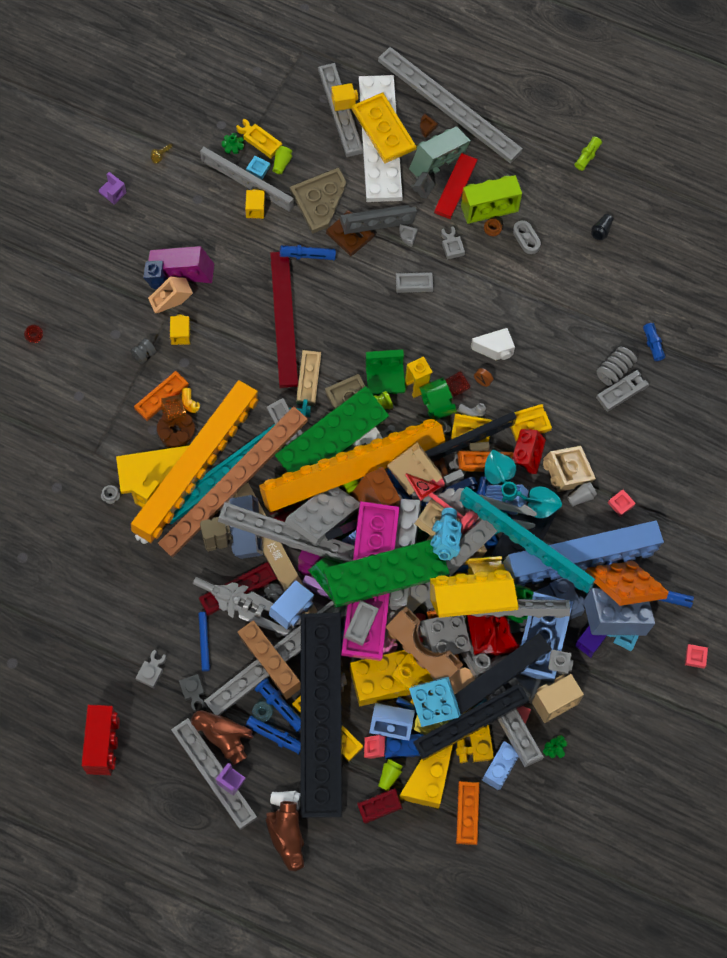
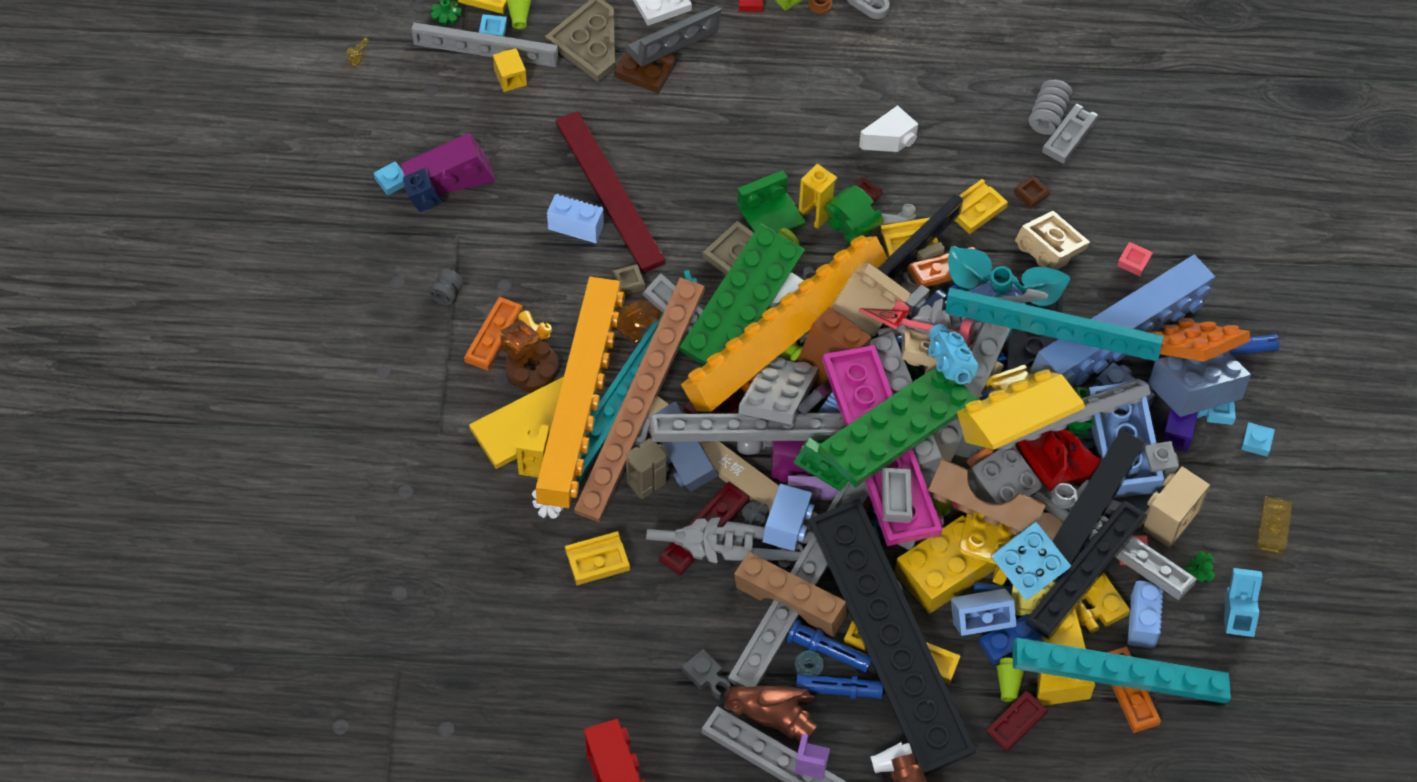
camera: 20 degrees left, 10 degrees down
clear red plate [24,325,43,343] -> none
medium lavender panel [99,172,126,204] -> none
light grey plate [101,485,120,504] -> none
light grey plate [135,650,166,688] -> none
light nougat slope [148,277,193,313] -> none
yellow brick [170,315,190,345] -> none
blue bar [199,612,210,671] -> none
blue pin [280,245,336,261] -> none
tan tile [296,350,321,406] -> none
coral plate [364,735,385,759] -> none
light grey tile [396,273,433,293] -> none
light grey tile [399,224,418,247] -> none
light grey plate [441,226,465,260] -> none
dark orange tile [474,368,493,387] -> none
red bracket [512,429,546,474] -> none
light grey cone [567,482,597,507] -> none
blue pin [643,323,666,361] -> none
coral plate [685,644,708,668] -> none
none -> medium azure plate [374,162,405,196]
none -> light blue brick [547,194,604,243]
none -> yellow plate [565,531,630,586]
none -> dark tan tile [613,264,645,295]
none -> clear orange bracket [617,299,661,342]
none -> teal plate [1012,638,1231,703]
none -> reddish brown tile [1014,175,1050,209]
none -> medium azure brick [1224,568,1262,637]
none -> medium azure plate [1241,422,1275,457]
none -> clear yellow plate [1257,496,1292,554]

